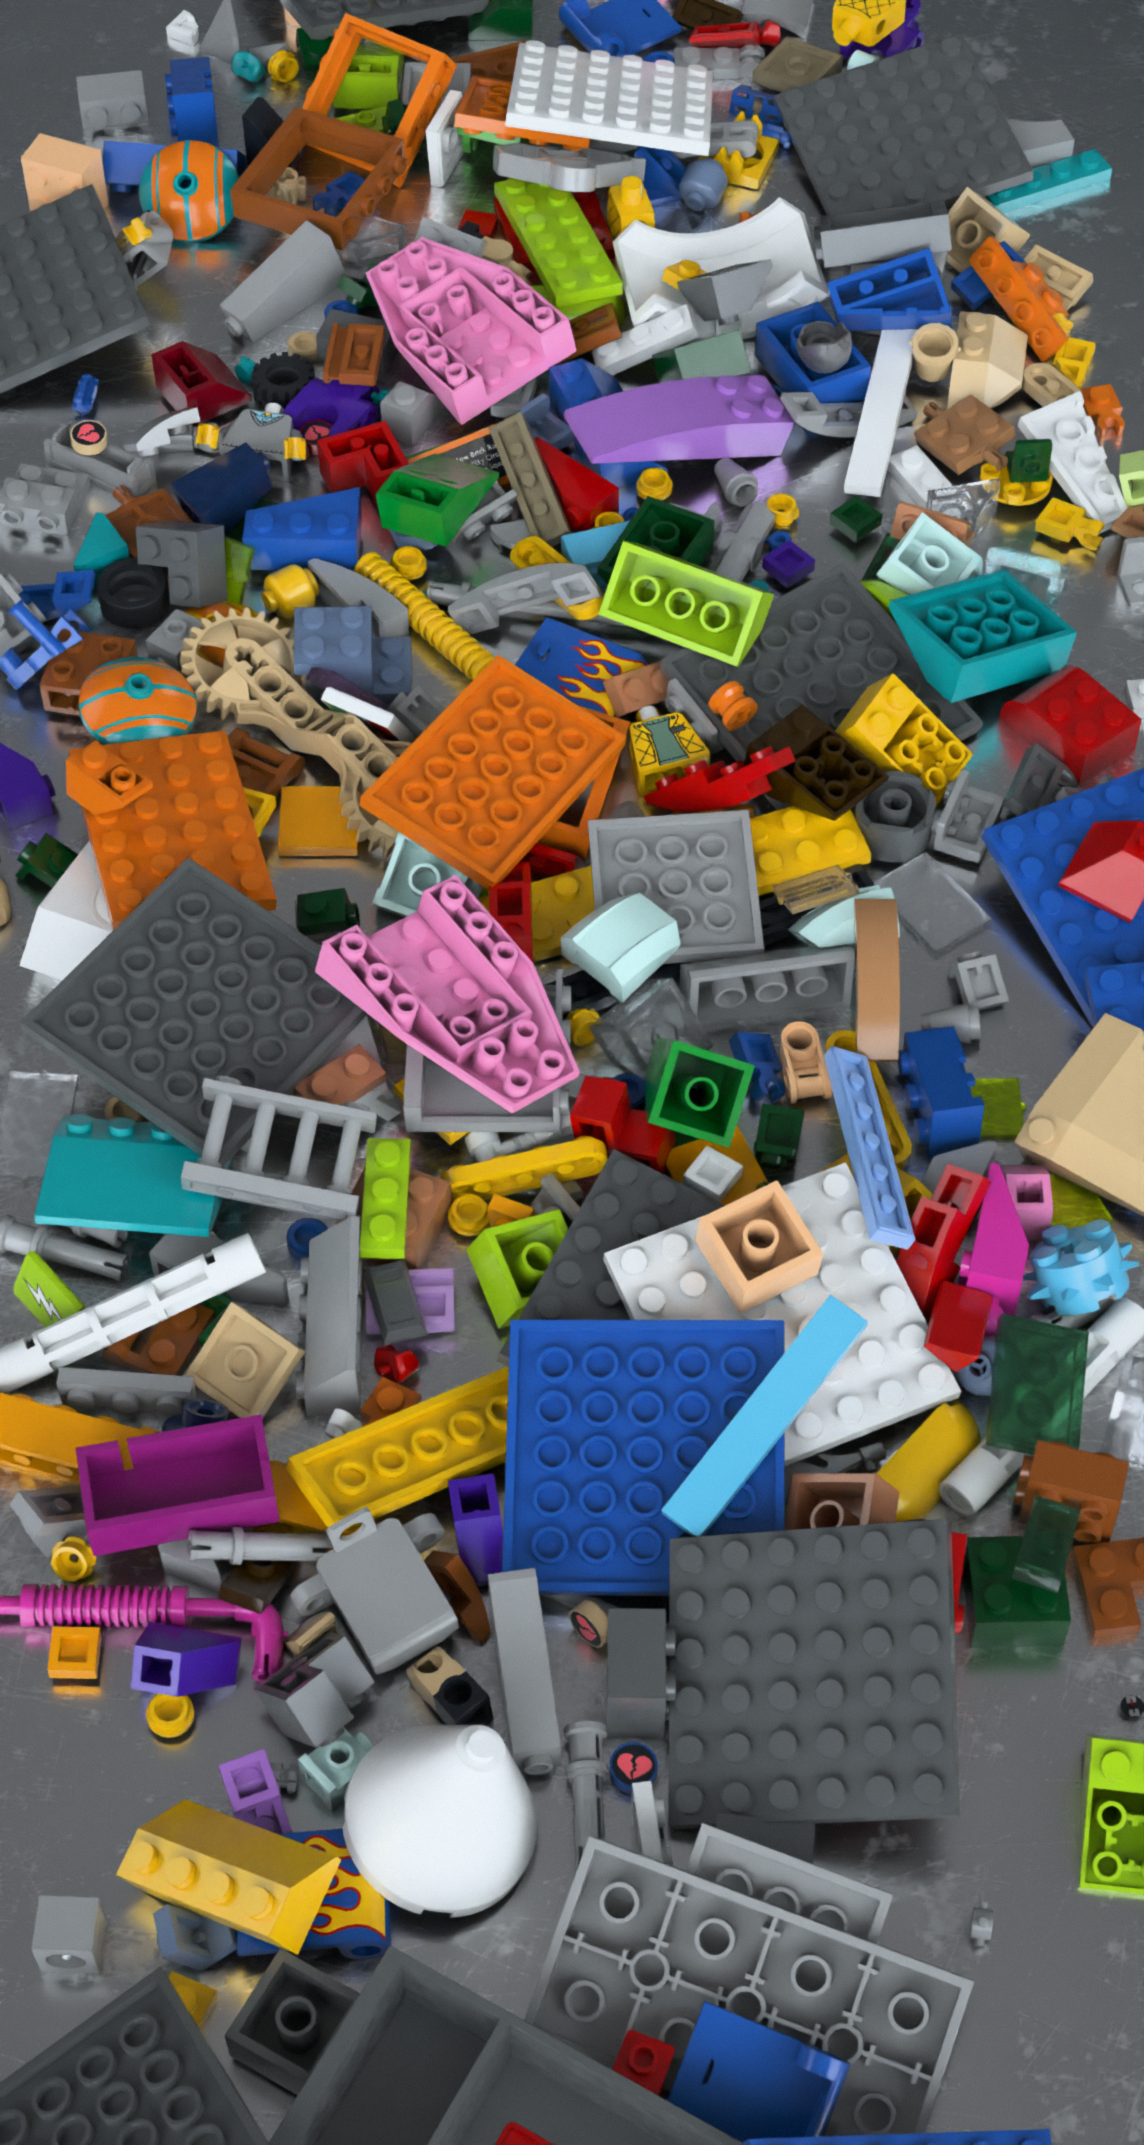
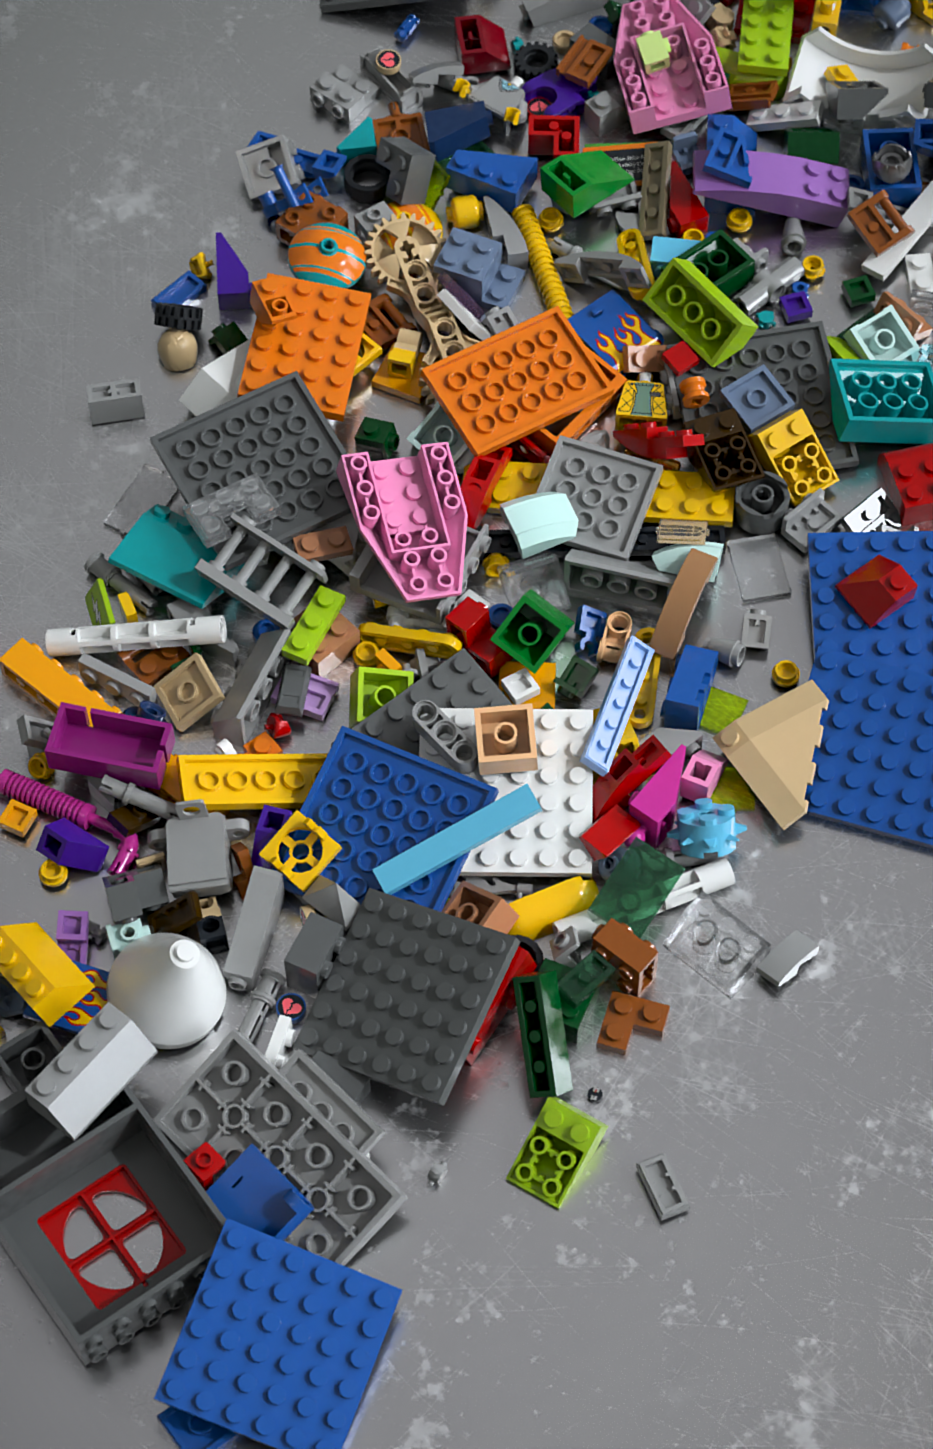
camera: 25 degrees right, 5 degrees up
none -> slope [24,1002,158,1141]
none -> yellow tile [117,592,138,623]
none -> dark brown plate [147,891,203,934]
none -> clear plate [182,472,282,548]
none -> yellow piece [259,810,342,892]
none -> light grey slope [302,875,361,933]
none -> leg [387,328,423,380]
none -> light grey beam [412,700,478,774]
none -> dark green brick [512,970,573,1098]
none -> light grey bracket [549,926,585,973]
none -> yellowish green brick [636,30,672,75]
none -> red tile [661,340,700,377]
none -> blue wing [702,127,752,189]
none -> sand blue plate [719,364,795,434]
none -> yellow plate [771,660,800,688]
none -> dark orange plate [847,189,915,257]

